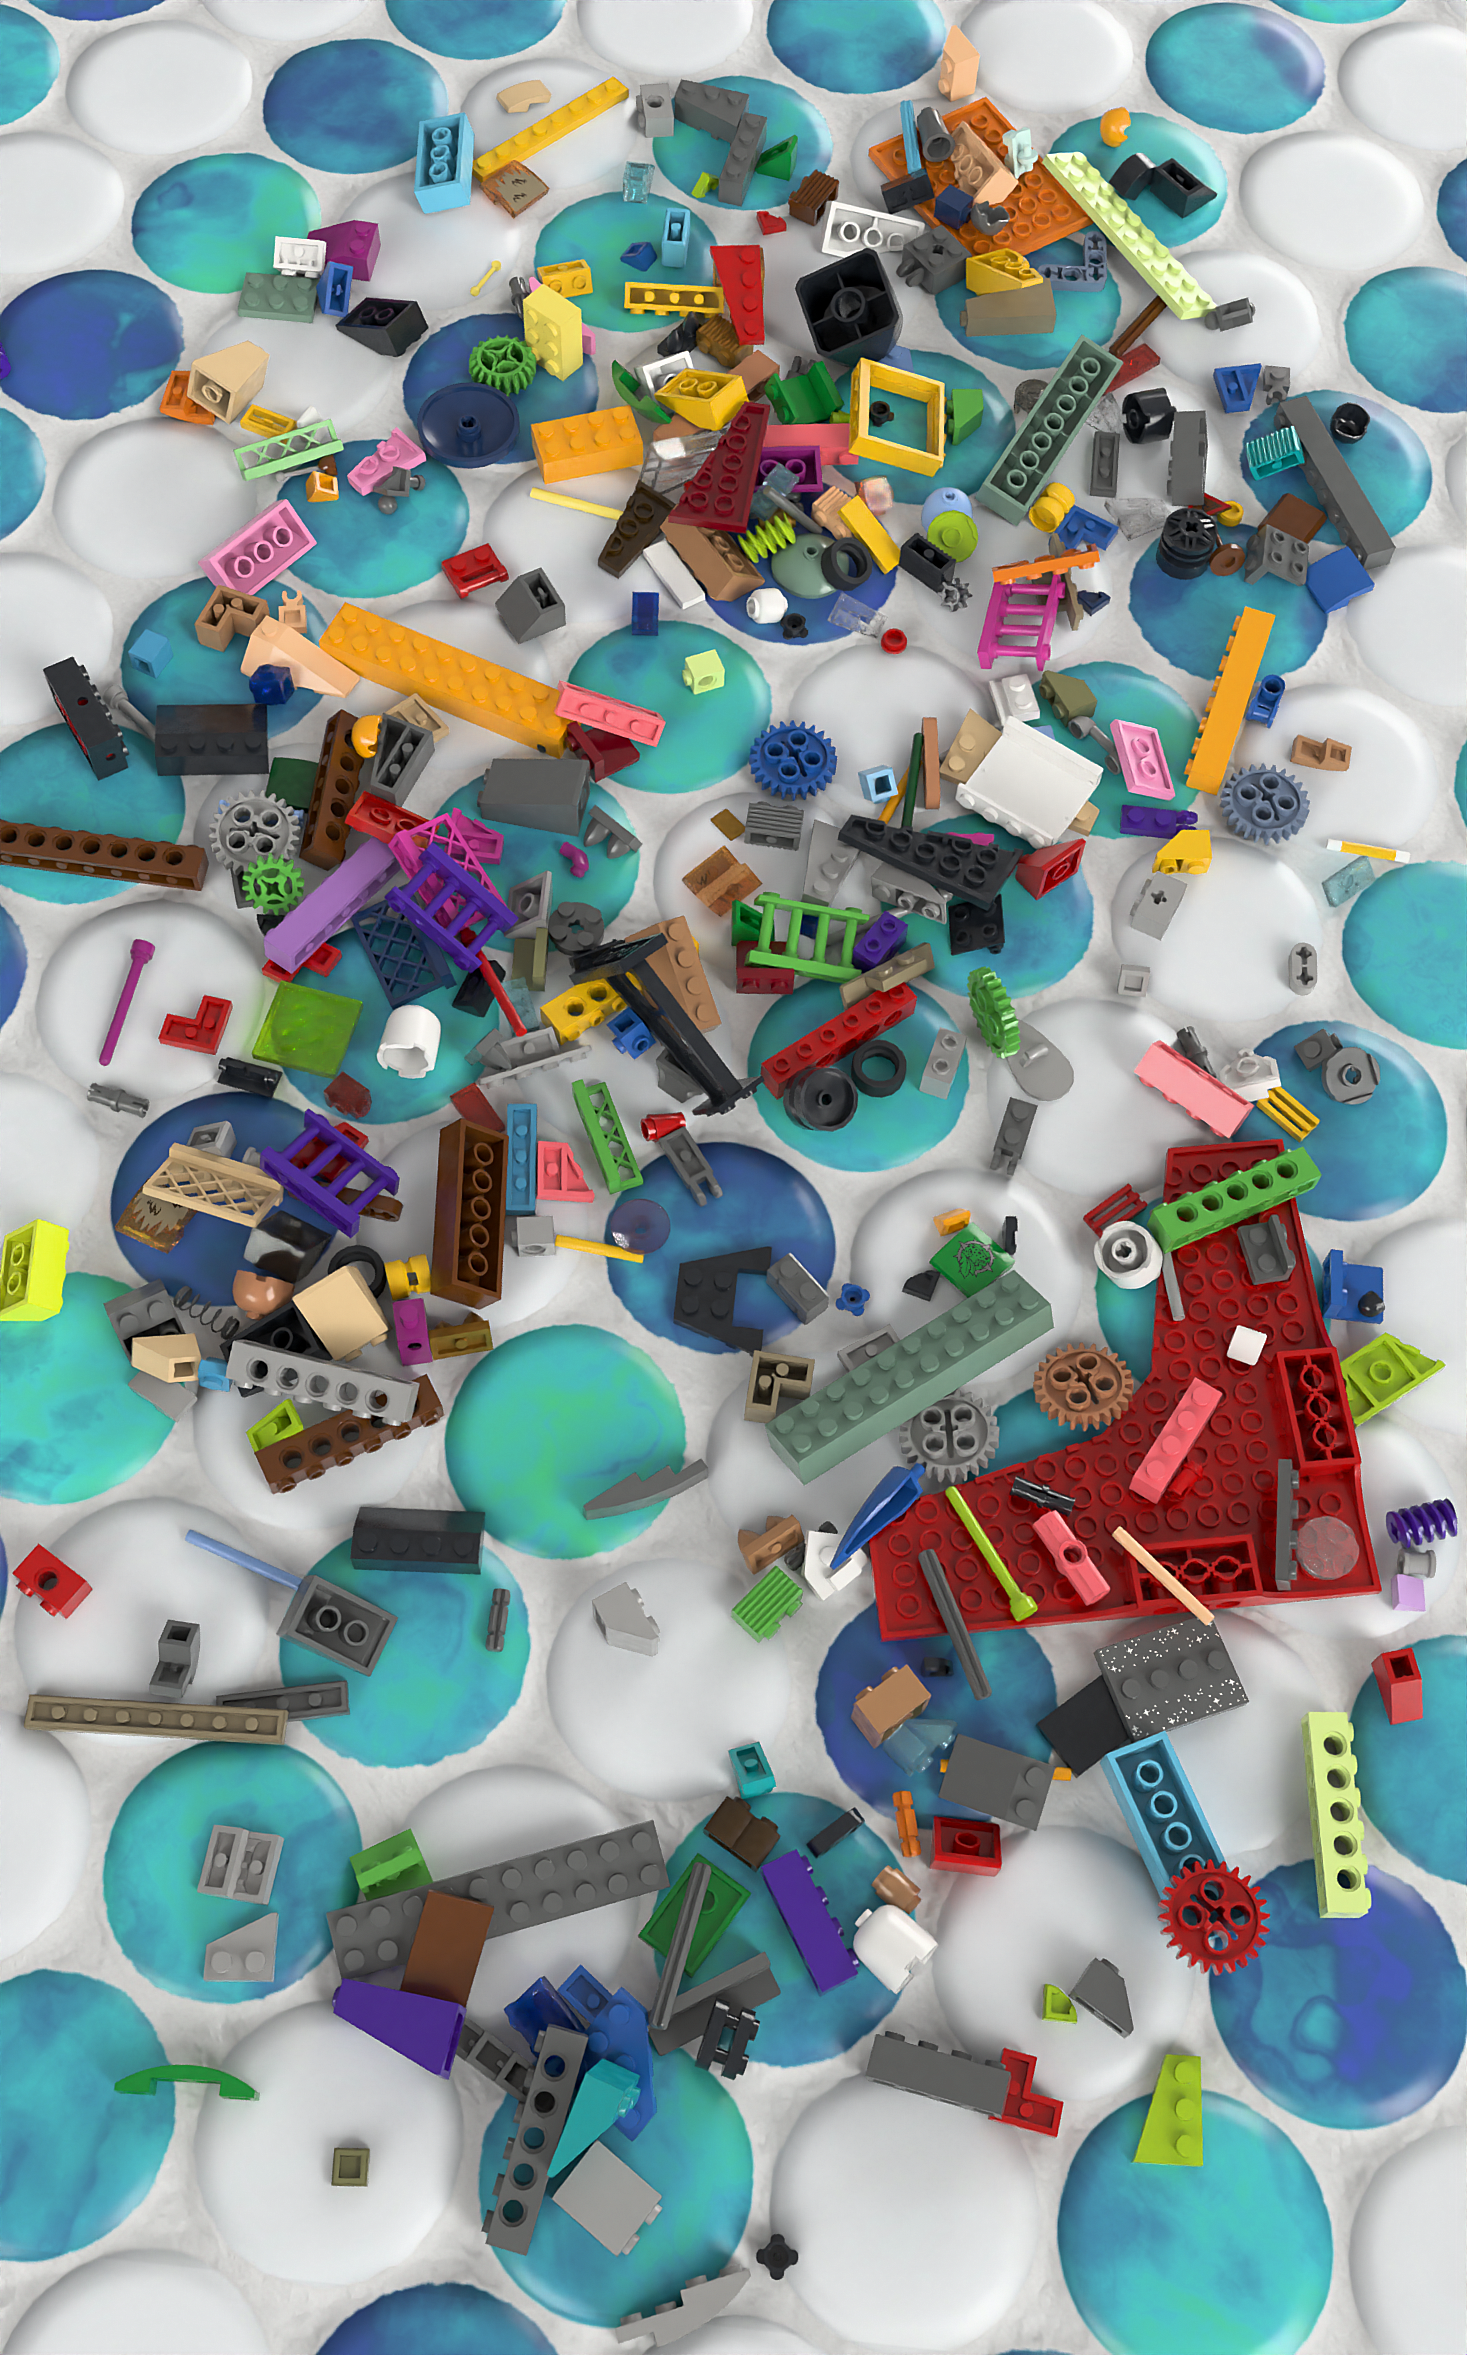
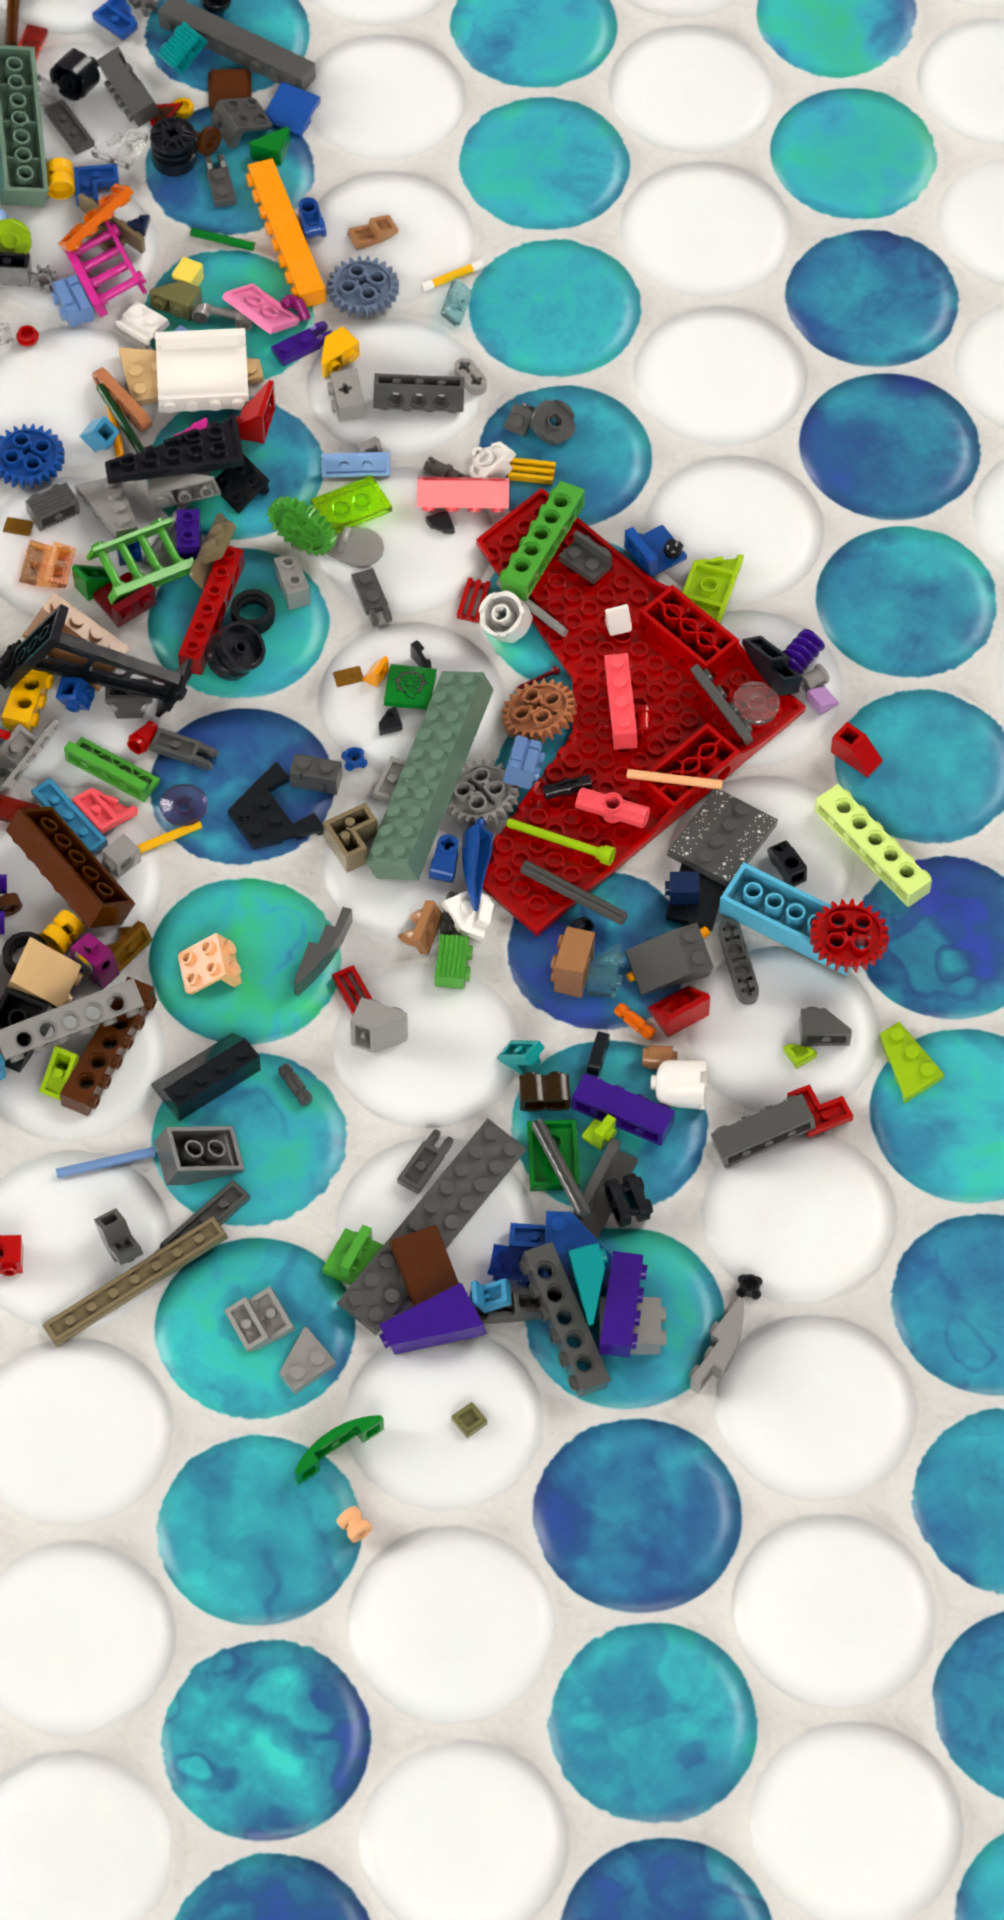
camera: 35 degrees left, 5 degrees down
none -> medium blue brick [50,274,95,328]
none -> light yellow panel [172,257,204,287]
none -> light nougat bracket [178,933,242,995]
none -> green bar [190,228,255,251]
none -> dark grey hinge [205,153,236,208]
none -> green slope [249,126,291,166]
none -> magenta arm [281,294,311,322]
none -> clear neon green tile [310,476,392,534]
none -> light blue tile [321,452,390,478]
none -> red tile [332,965,372,1016]
none -> pearl gold sticker [333,666,364,687]
none -> light nougat wheel [336,1506,373,1543]
none -> dark grey brick [373,373,465,413]
none -> dark grey hinge [397,1129,454,1195]
none -> black tile [426,511,455,534]
none -> blue piece [429,834,459,883]
none -> dark azure bracket [470,1278,512,1313]
none -> medium blue brick [503,735,545,790]
none -> dark red hinge [517,666,560,690]
none -> lime bracket [582,1114,617,1151]
none -> dark purple brick [599,1251,648,1358]
none -> dark blue brick [665,871,700,905]
none -> dark grey beam [718,919,759,1005]
none -> black slope [742,635,803,696]
none -> black leg [767,840,807,887]

